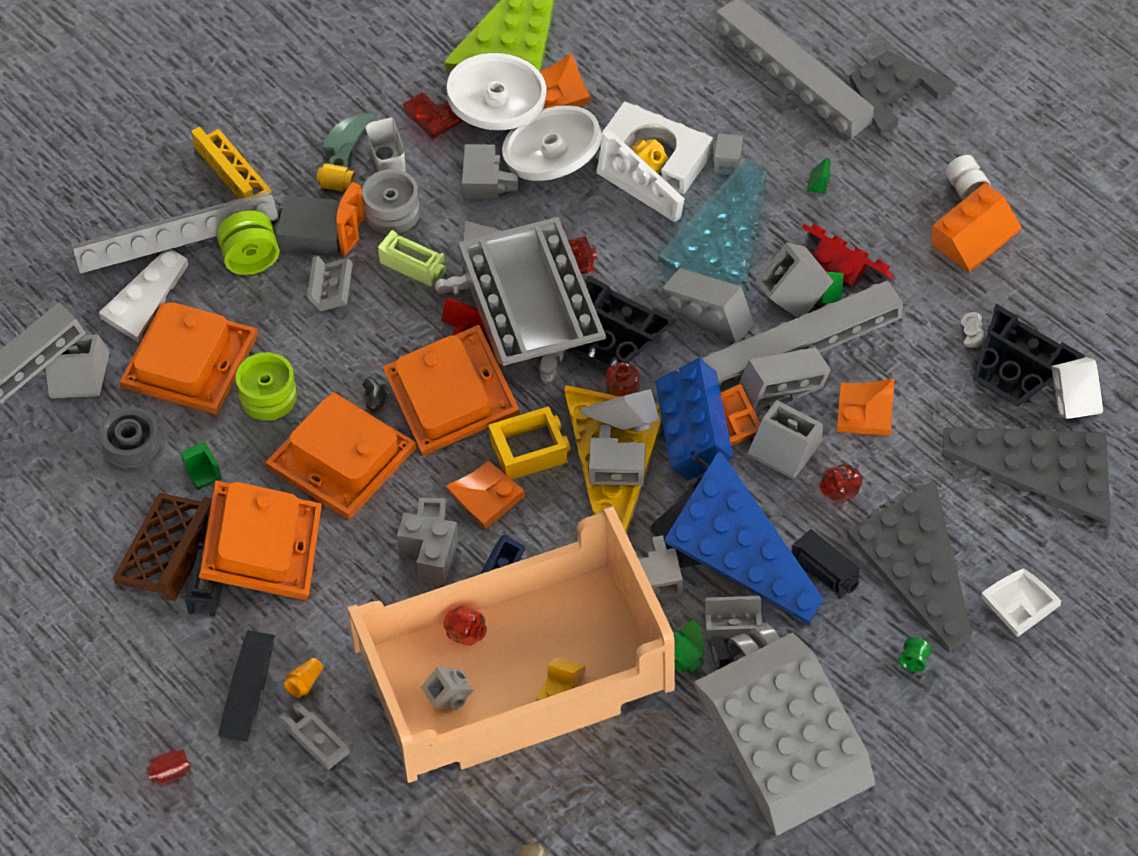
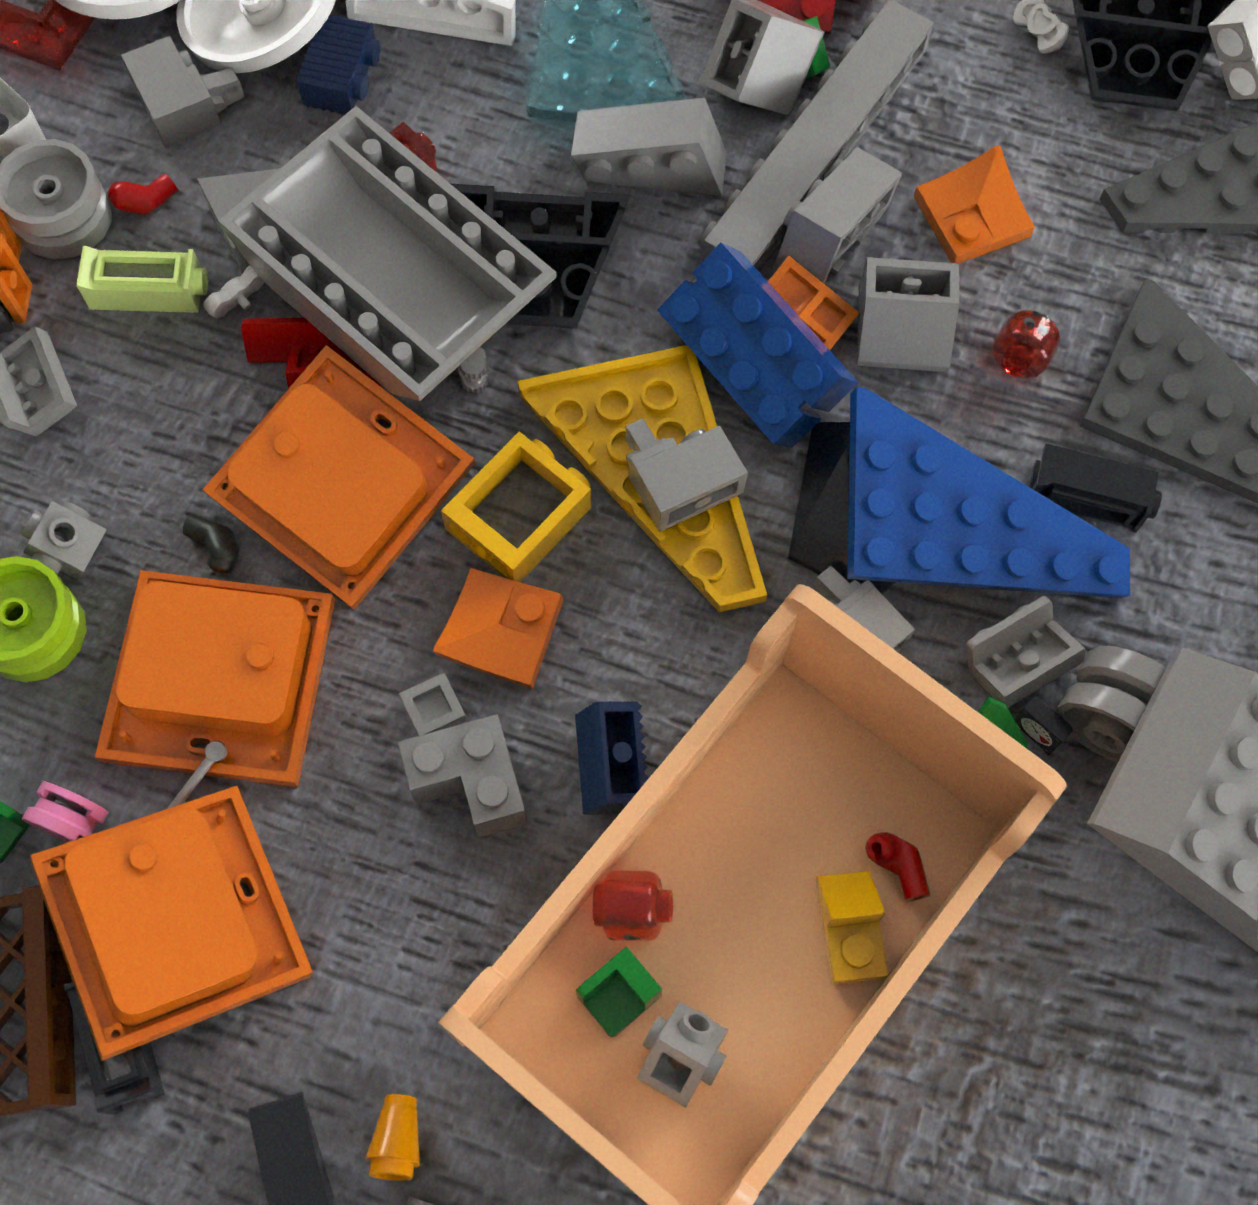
camera: 35 degrees left, 15 degrees up
light grey slope [580,389,660,432] -> none
clear red head [605,362,640,397] -> none
none -> light grey brick [21,501,107,580]
none -> bright pink wheel [21,781,109,843]
none -> red arm [107,173,178,215]
none -> light grey hinge [167,741,228,809]
none -> dark blue brick [297,14,381,114]
none -> green panel [575,946,662,1037]
none -> red arm [865,832,931,902]

